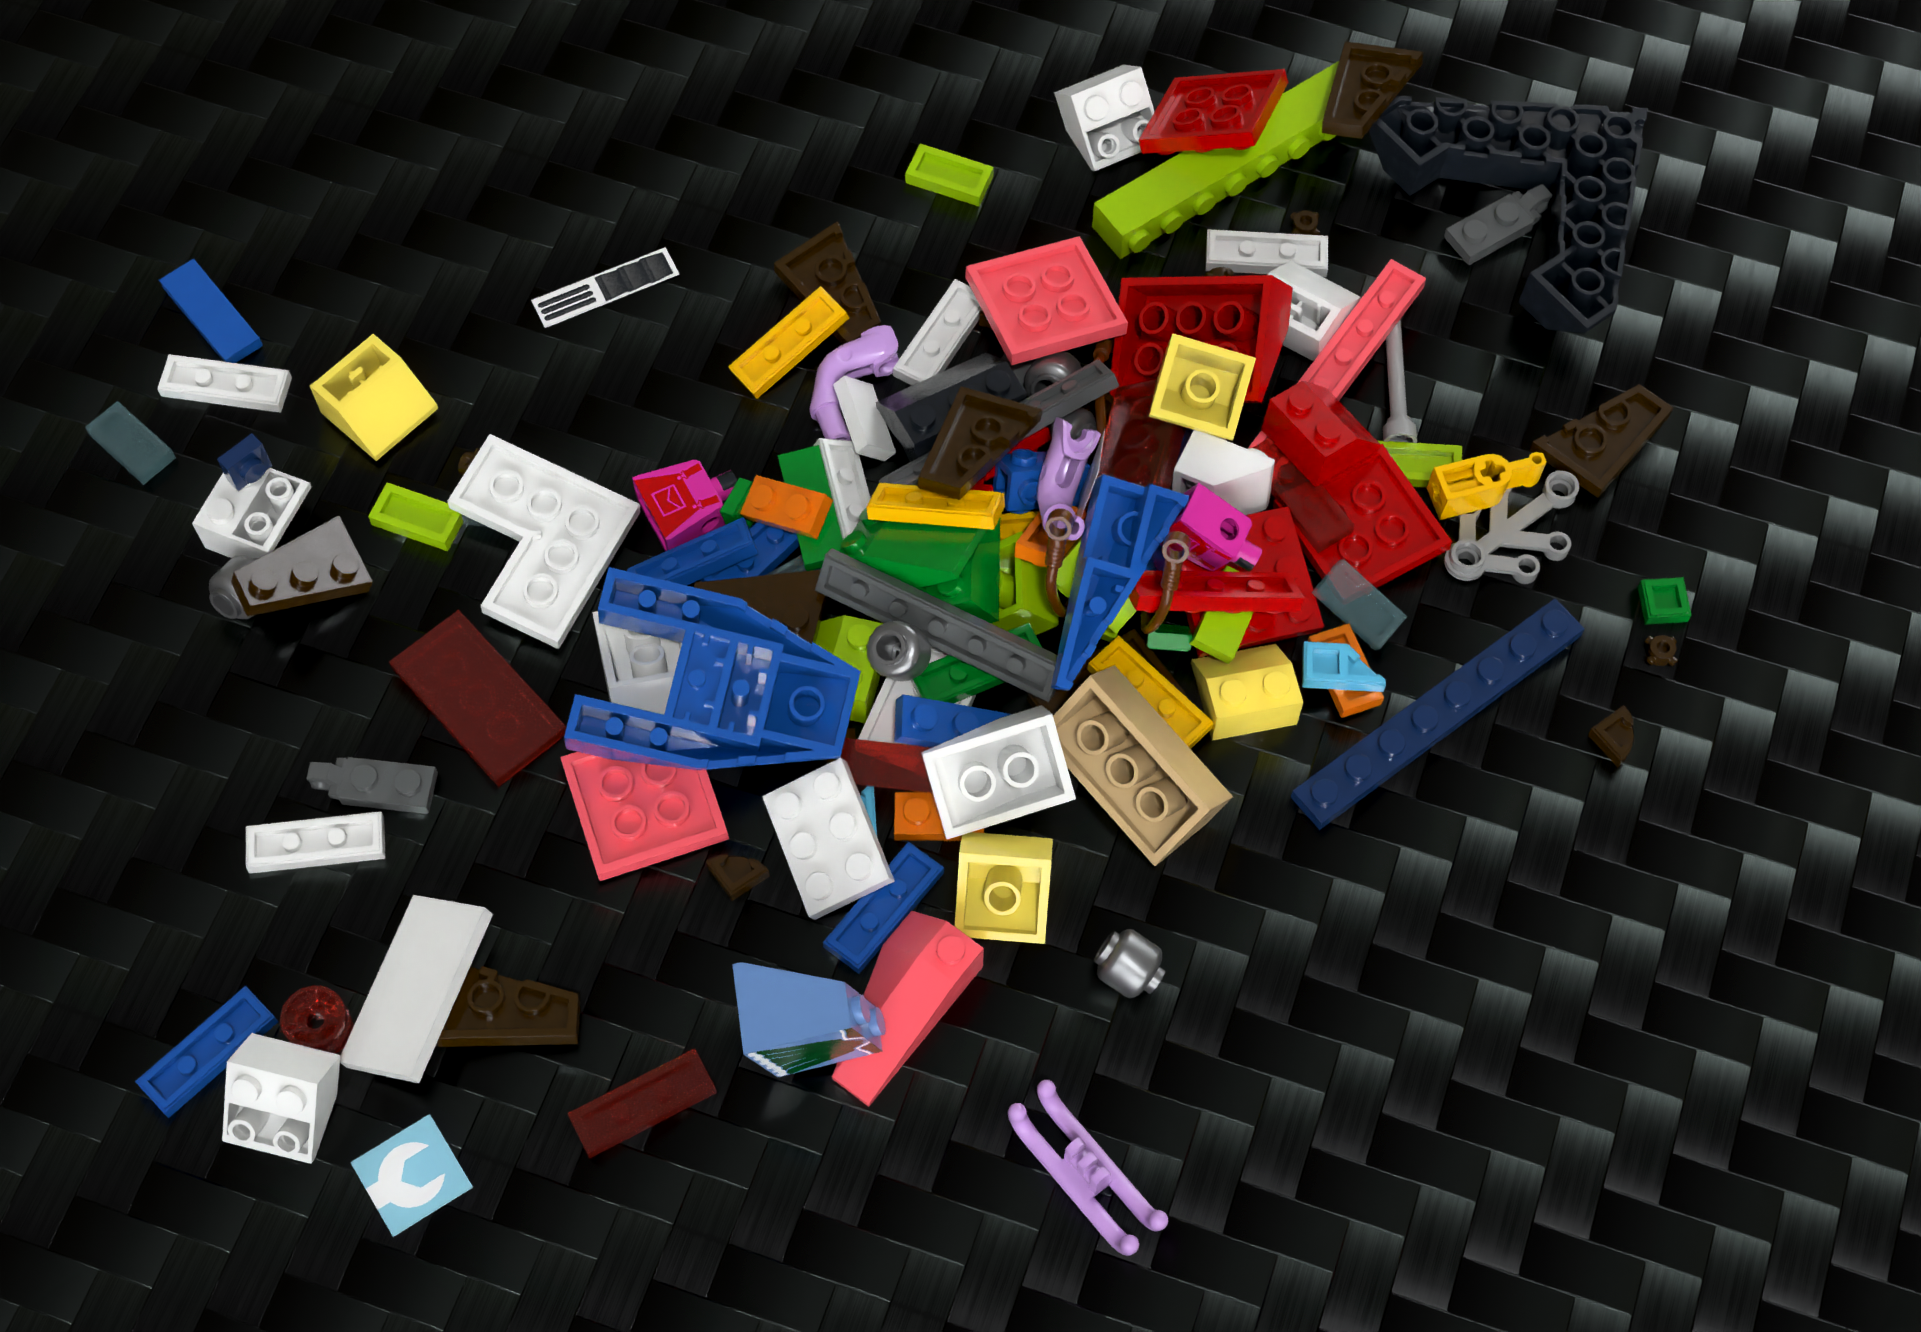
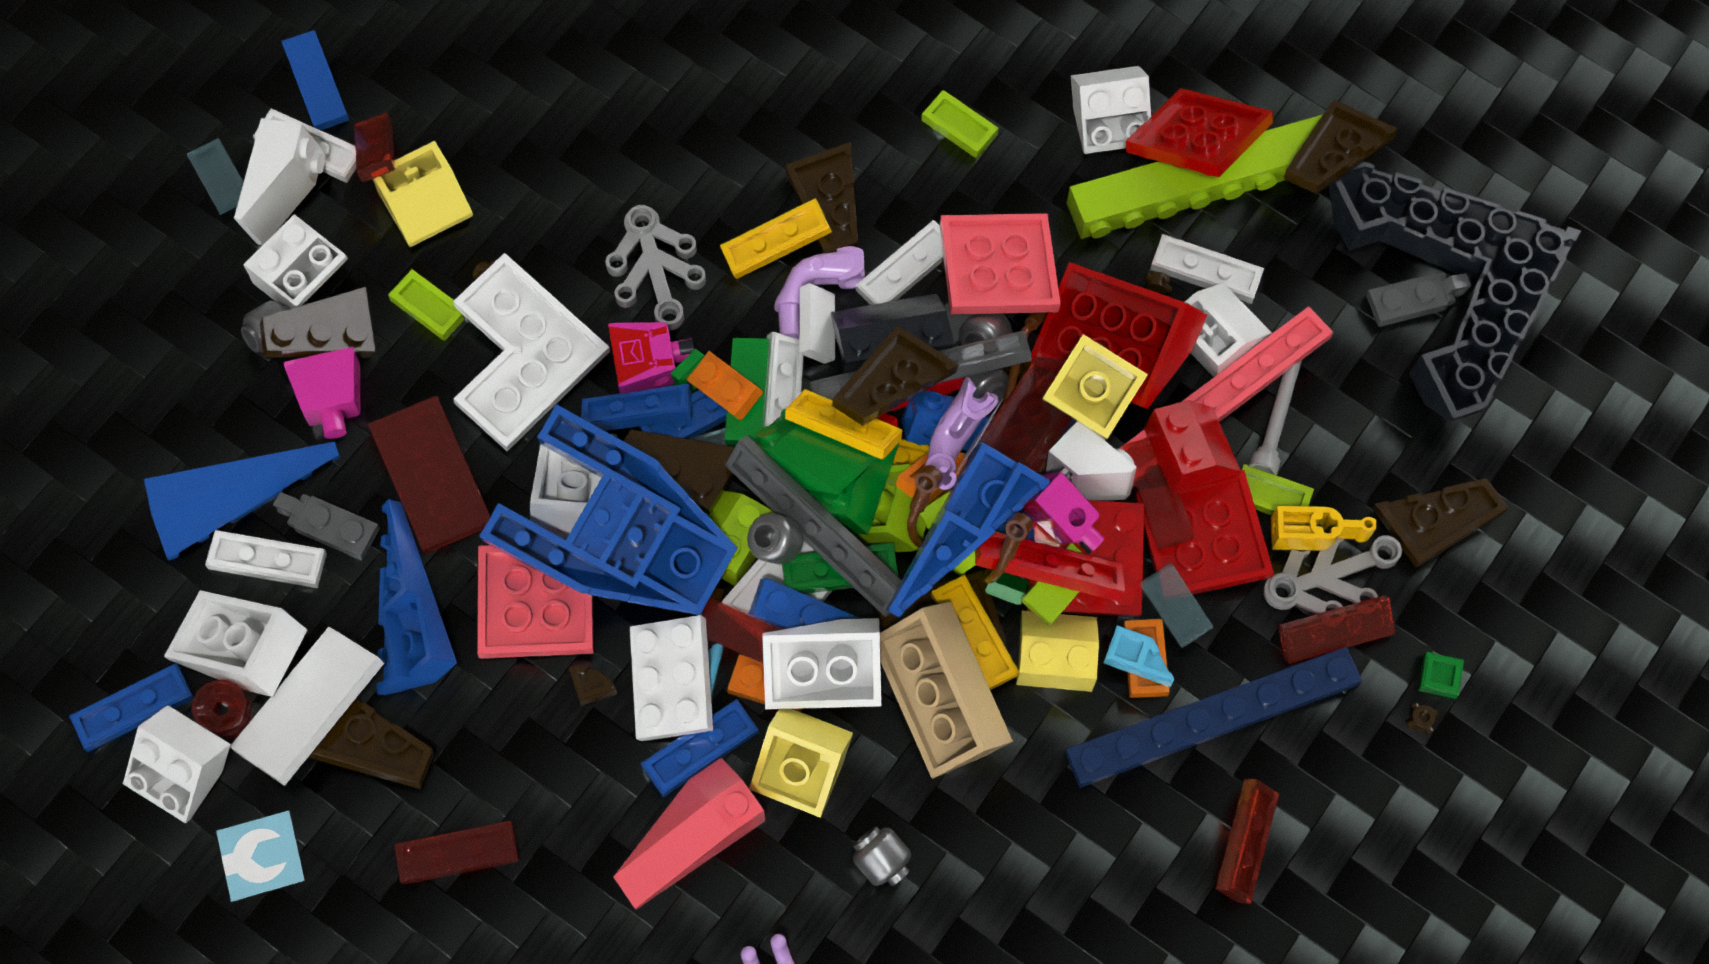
camera: 15 degrees right, 5 degrees up
dark blue plate [217,433,273,491] -> none
sticker [531,247,680,328] -> none
medium blue slope [732,962,886,1077] -> none
dark brown piece [1290,210,1320,235] -> none
dark brown tile [1588,705,1634,767] -> none
none -> blue wedge [144,442,340,560]
none -> white slope [164,590,307,697]
none -> white slope [234,118,325,245]
none -> dark pink torso [284,347,360,439]
none -> clear red tile [354,112,395,182]
none -> blue wedge [376,499,457,695]
none -> light grey plant [606,205,706,330]
none -> clear red plate [1216,779,1279,904]
none -> clear red tile [1278,595,1395,664]

